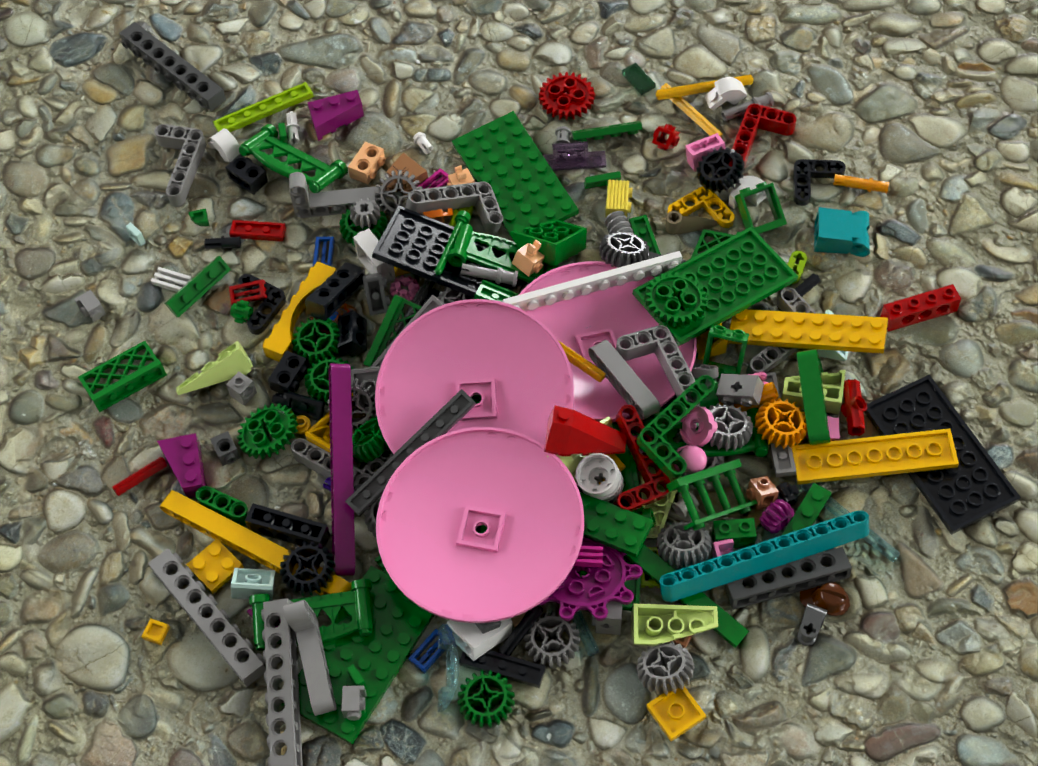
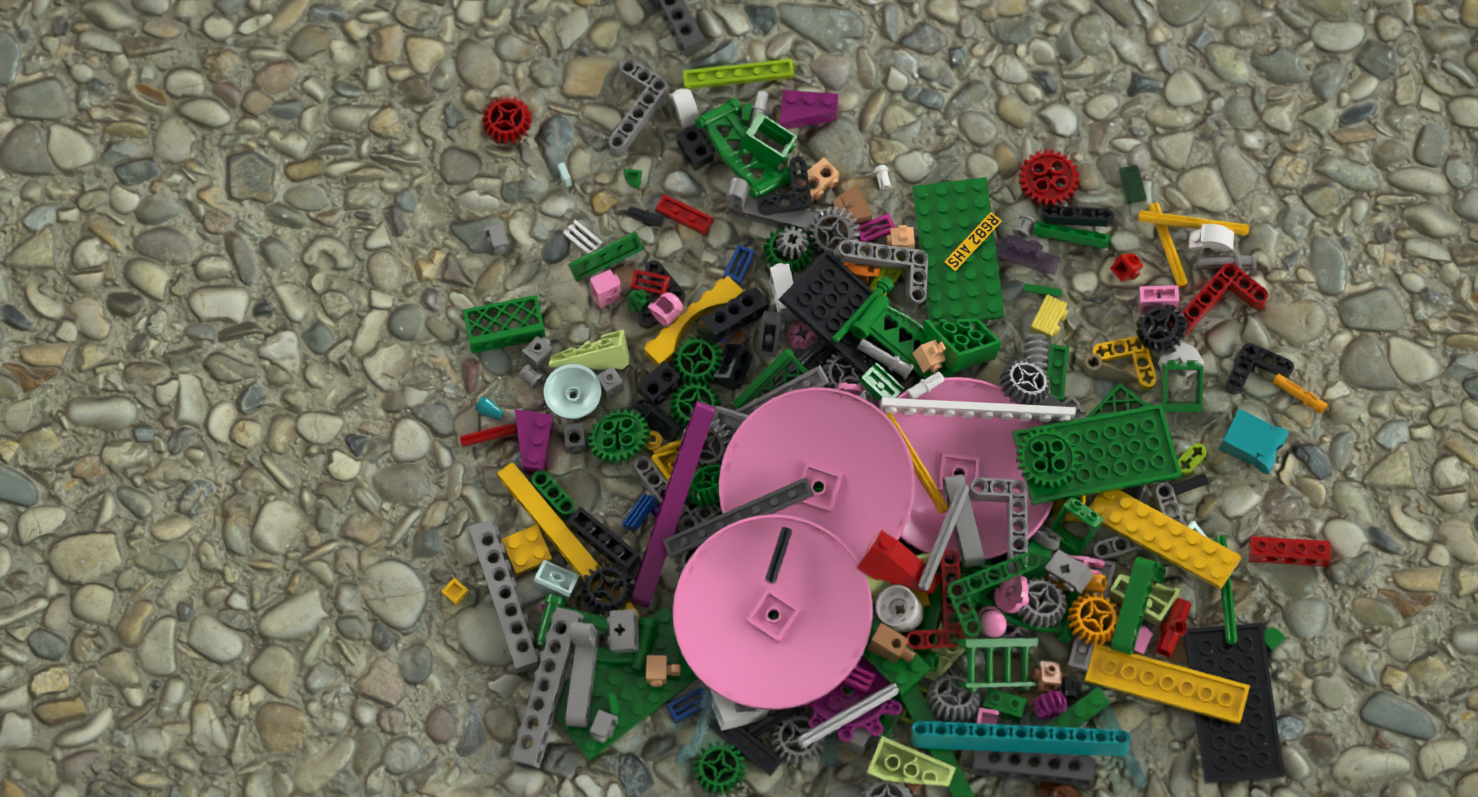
camera: 20 degrees right, 10 degrees up
none -> teal cone [475,396,505,421]
none -> red gear [482,95,532,145]
none -> light grey bush [518,364,544,389]
none -> light grey brick [522,336,552,369]
none -> light aqua dish [544,364,601,419]
none -> bright pink brick [590,269,622,309]
none -> light grey brick [607,609,639,653]
none -> blue tile [622,493,658,531]
none -> light nougat brick [646,655,681,687]
none -> bright pink helmet [647,293,683,327]
none -> green window [739,112,797,169]
none -> black beam [757,156,812,215]
none -> black axle [765,527,792,584]
none -> light grey axle [797,683,899,748]
none -> medium nougat torso [867,623,916,663]
none -> white axle [906,372,944,399]
none -> light grey axle [918,483,969,591]
none -> yellow sticker [945,212,1002,271]
none -> black beam [1040,206,1114,227]
none -> green axle [1215,535,1237,644]
none -> green tile [1264,627,1286,652]

